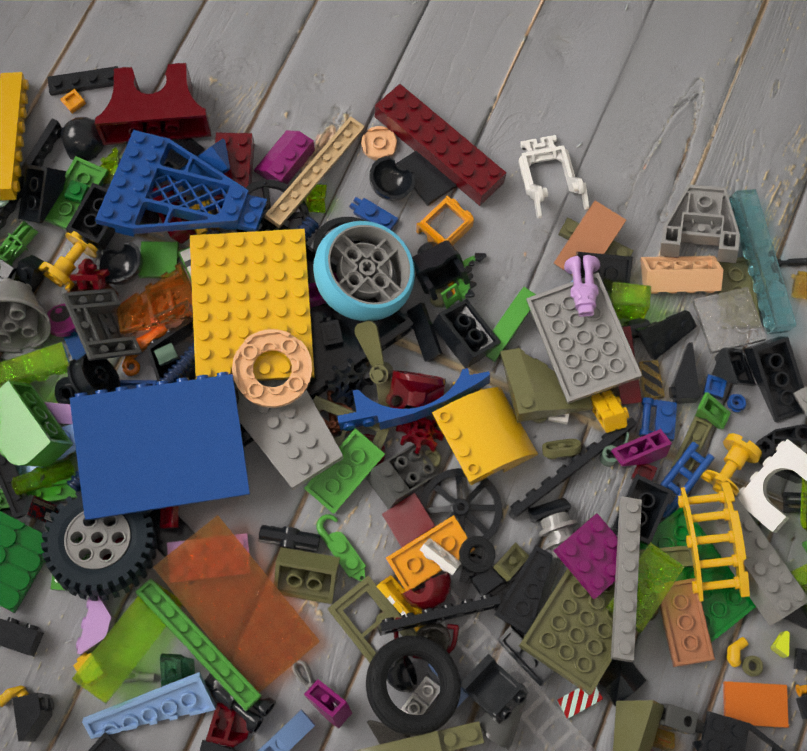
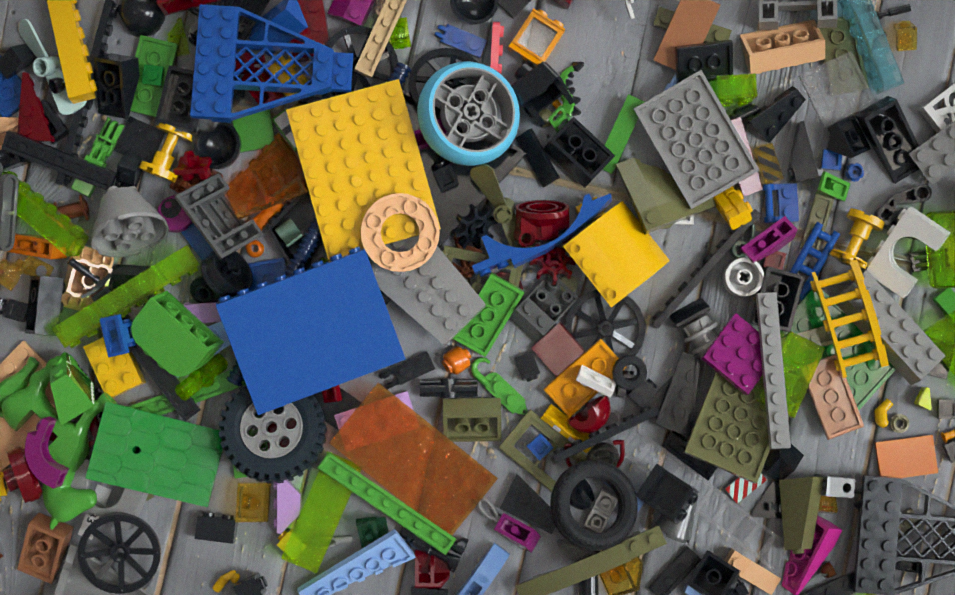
camera: 10 degrees left, 15 degrees up
black tile [22,495,59,523] -> none
olive plate [493,542,529,582] -> none
olive plate [542,439,581,459] -> none
lavender piece [564,255,600,317] -> none
none -> black plate [114,116,165,163]
none -> clear yellow slope [235,481,271,522]
none -> black hinge [379,352,435,390]
none -> orange head [442,346,471,375]
none -> coral plate [490,22,504,74]
none -> black wing [500,474,556,534]
none -> black bracket [514,352,540,382]
none -> blue plate [526,433,554,461]
none -> white brick [722,258,764,297]
none -> black piece [751,481,782,519]

